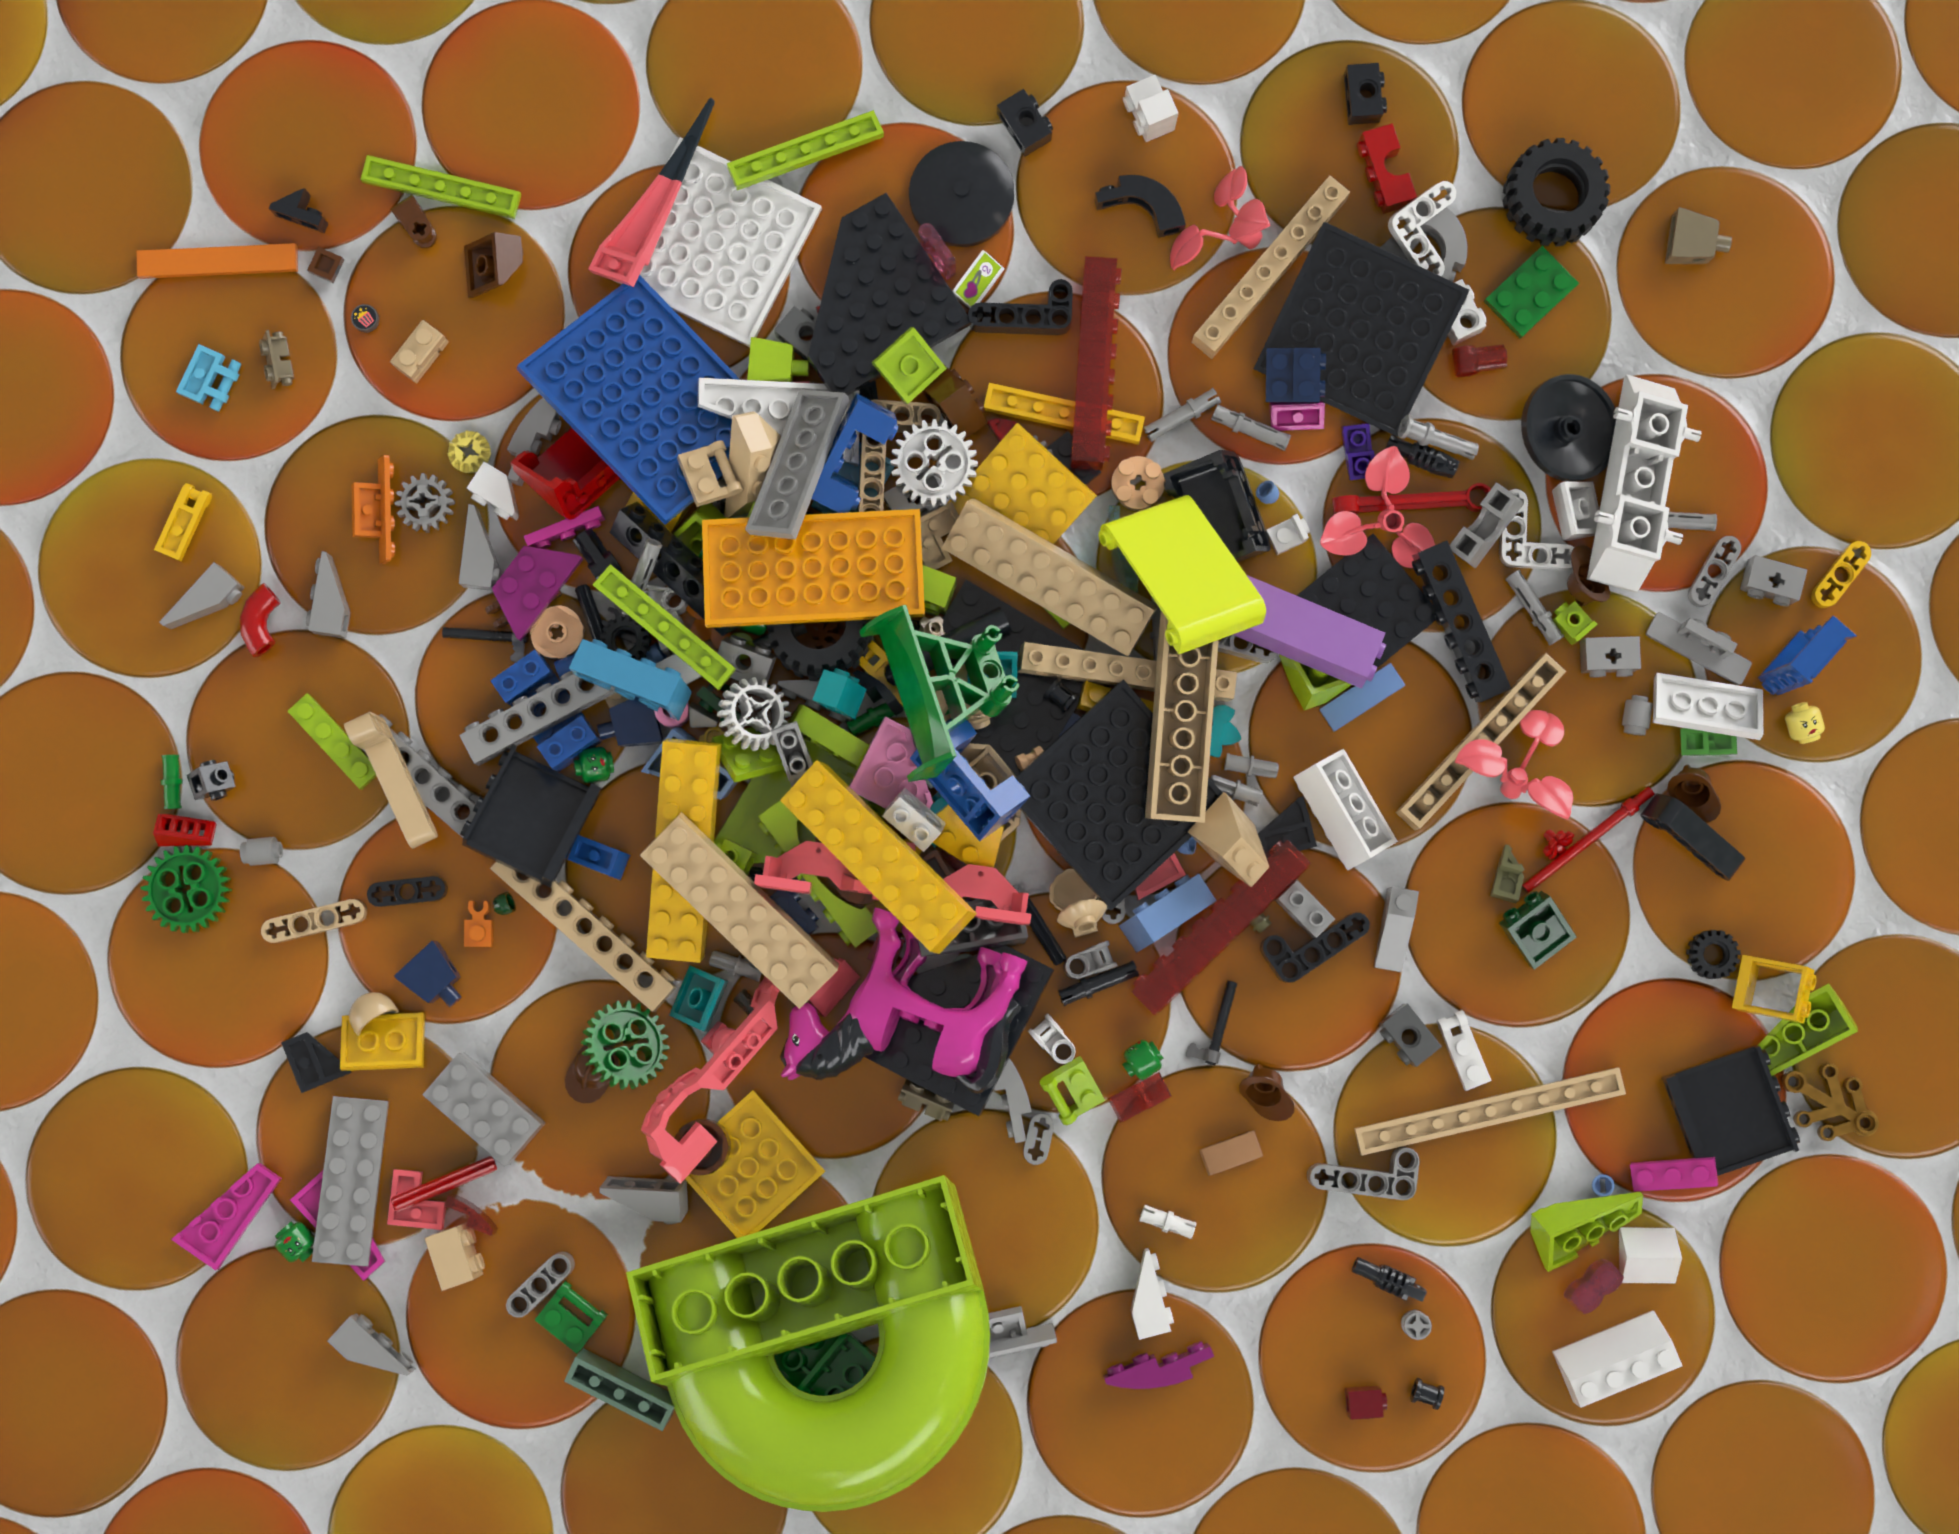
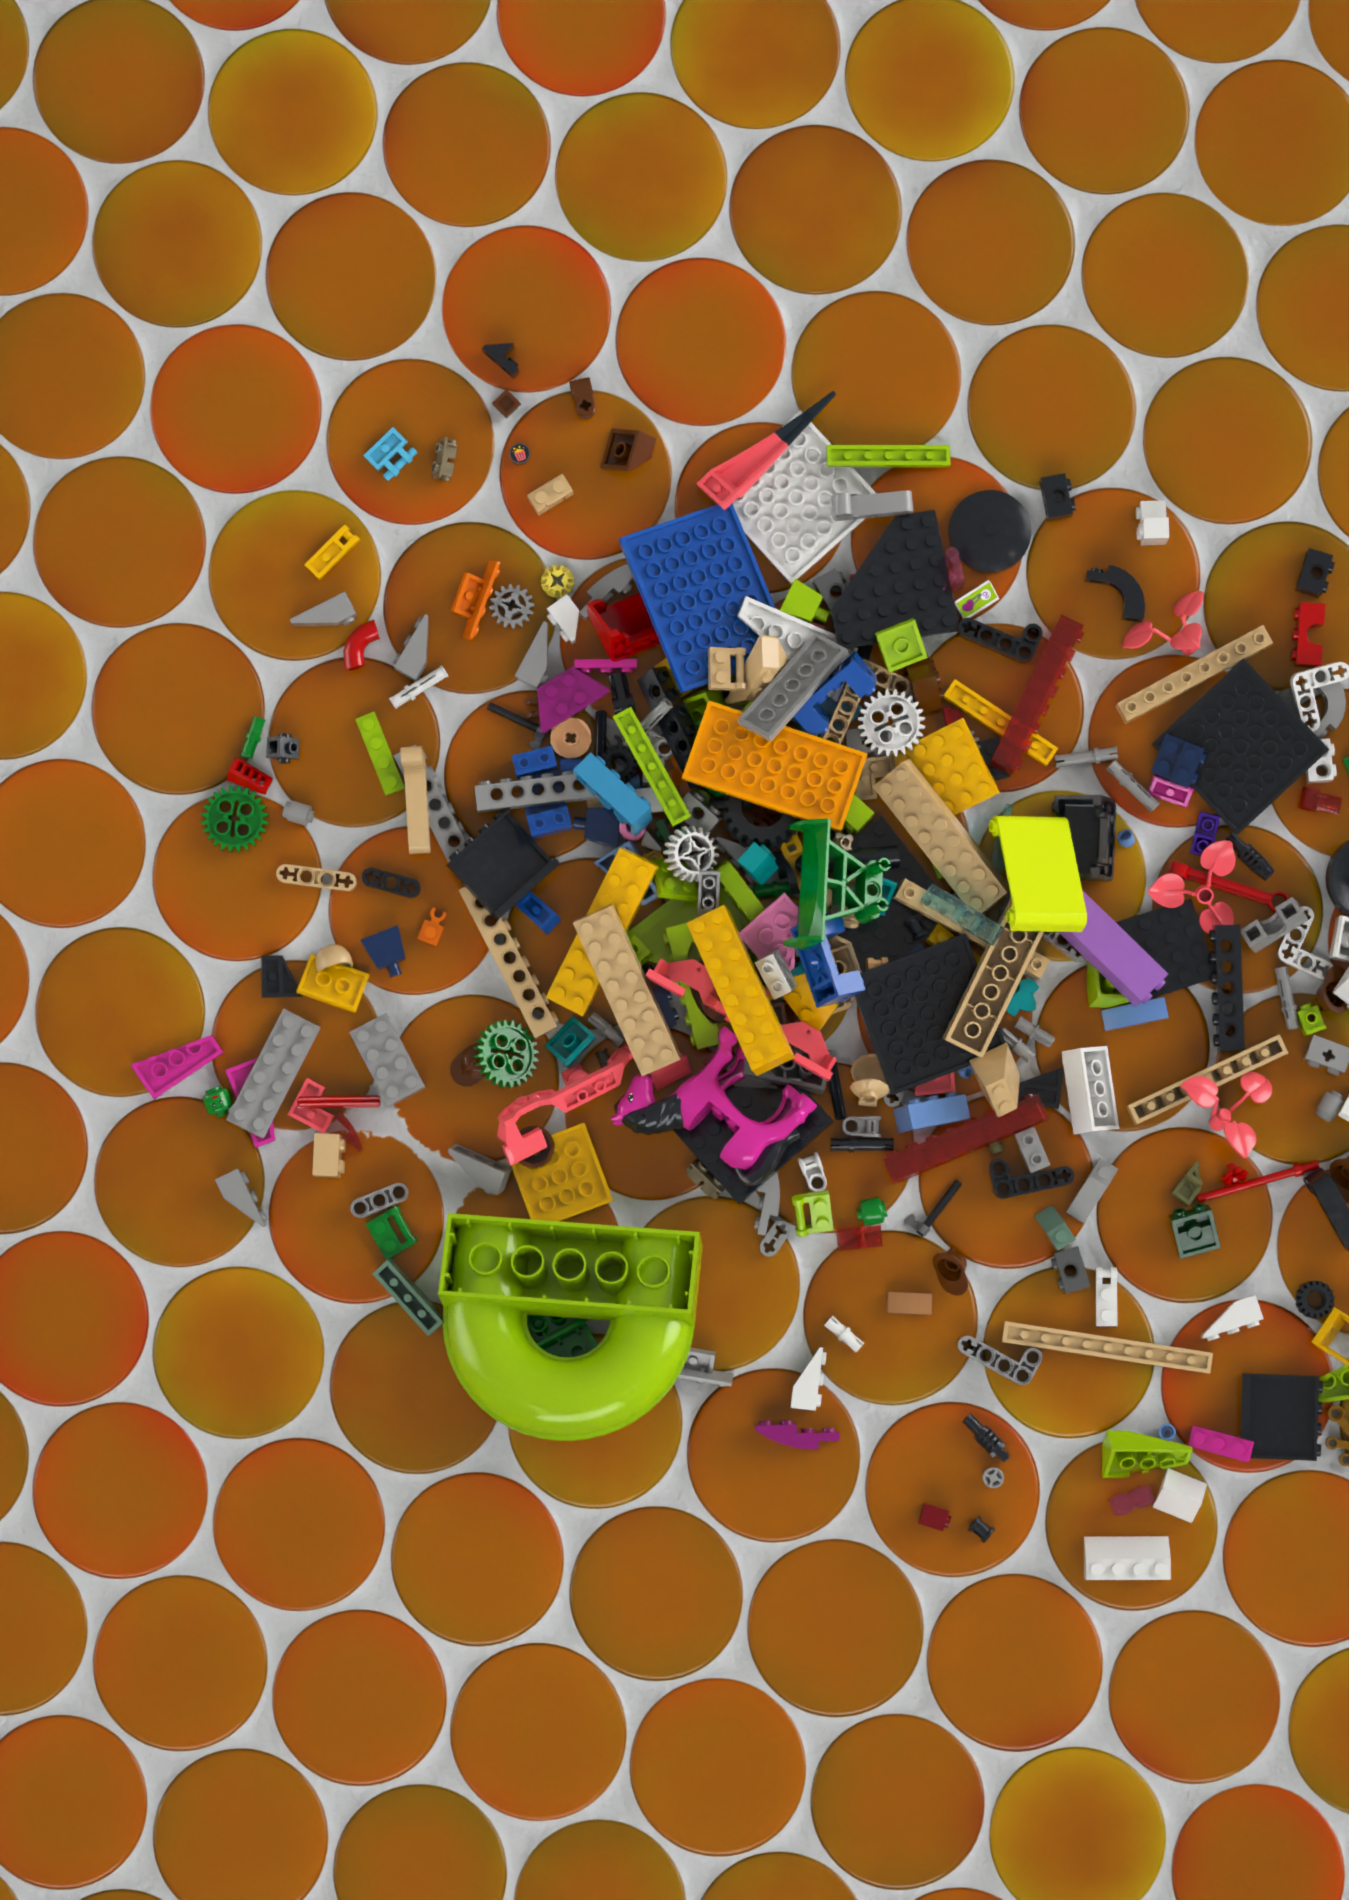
camera: 25 degrees right, 0 degrees up
orange tile [137,243,298,279] -> none
lime tile [360,155,522,219] -> none
dark green hinge [493,892,516,915] -> none
green head [573,746,614,784] -> none
light nougat plate [1111,456,1165,511] -> none
white bracket [1266,514,1310,555] -> none
light grey pin [1398,415,1479,460] -> none
none -> white pin [389,665,448,709]
none -> light grey beam [831,491,914,521]
none -> clear light blue slope [920,884,1004,946]
none -> sand green slope [1034,1205,1076,1252]
none -> white slope [1201,1295,1264,1341]

